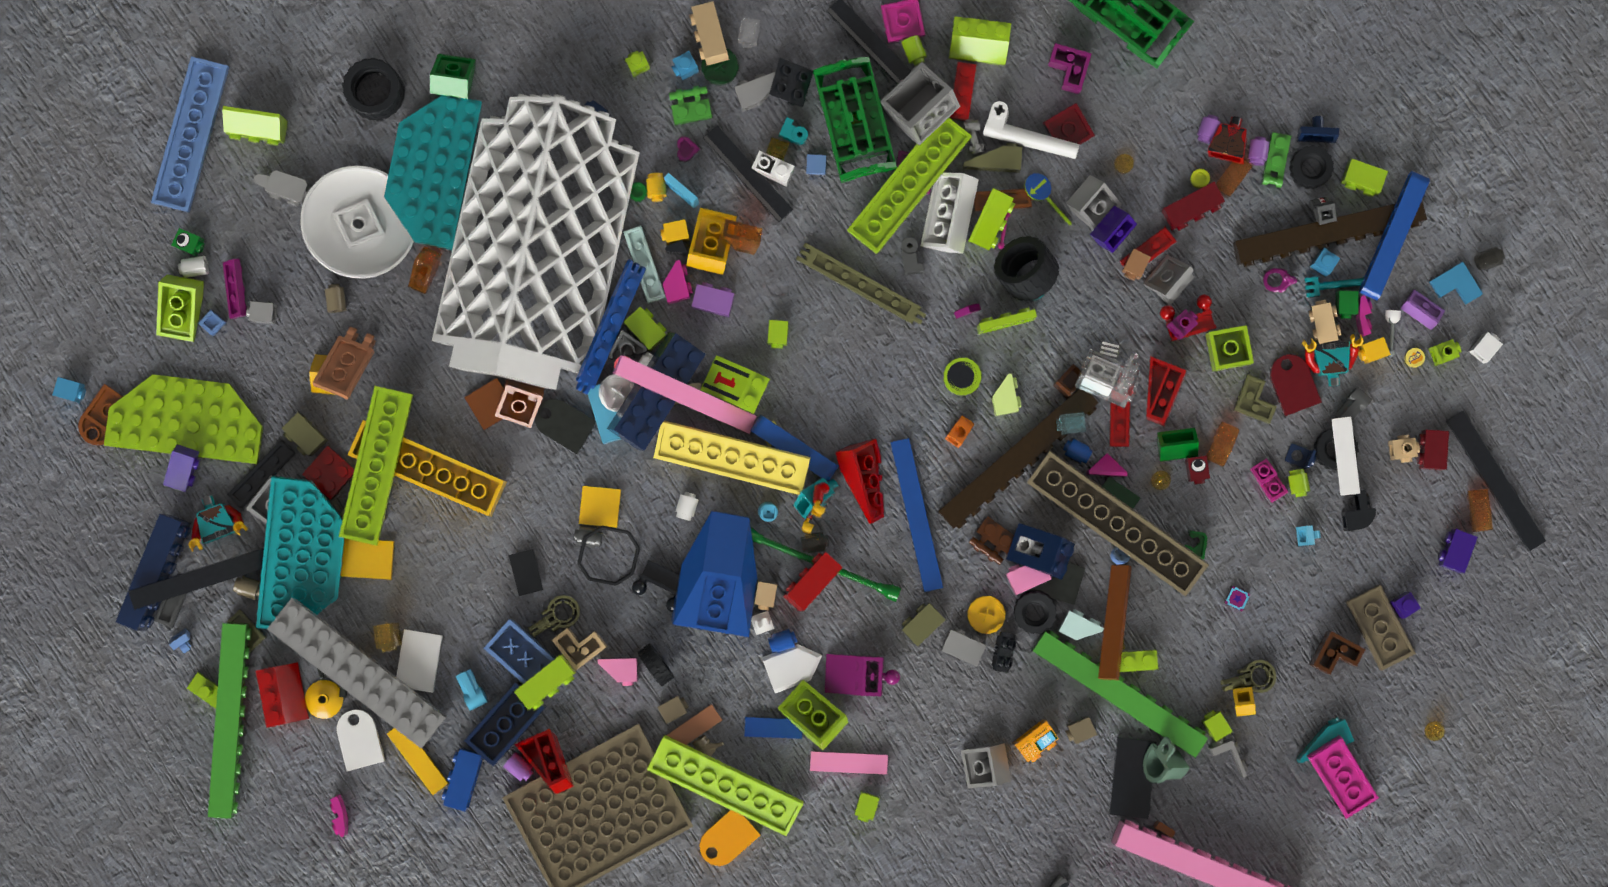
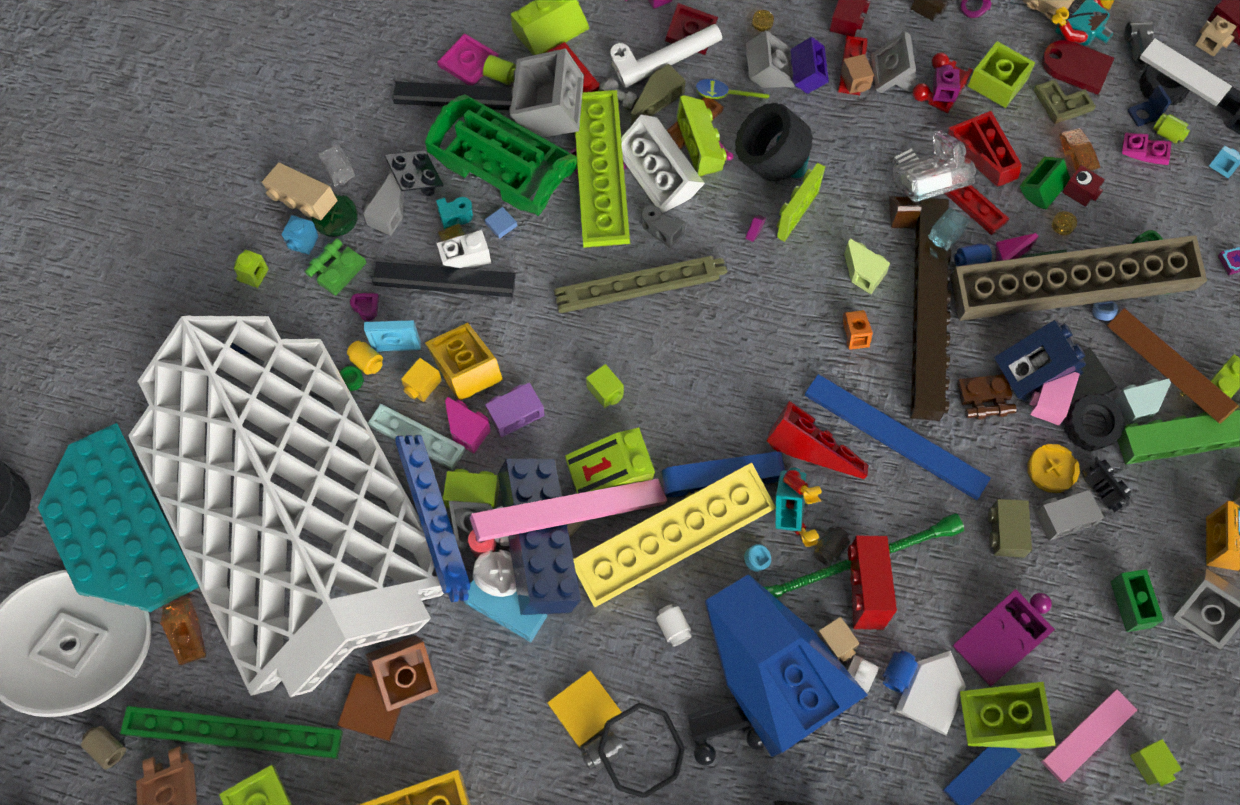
camera: 45 degrees left, 20 degrees down
green slope [430,54,476,99] -> none
pearl dark grey tile [535,399,596,454] -> none
black slope [665,240,688,255] -> none
clear orange slope [722,219,762,255] -> none
tile [943,358,981,396] -> none
none -> green plate [120,706,343,759]
none -> green brick [1110,569,1164,632]

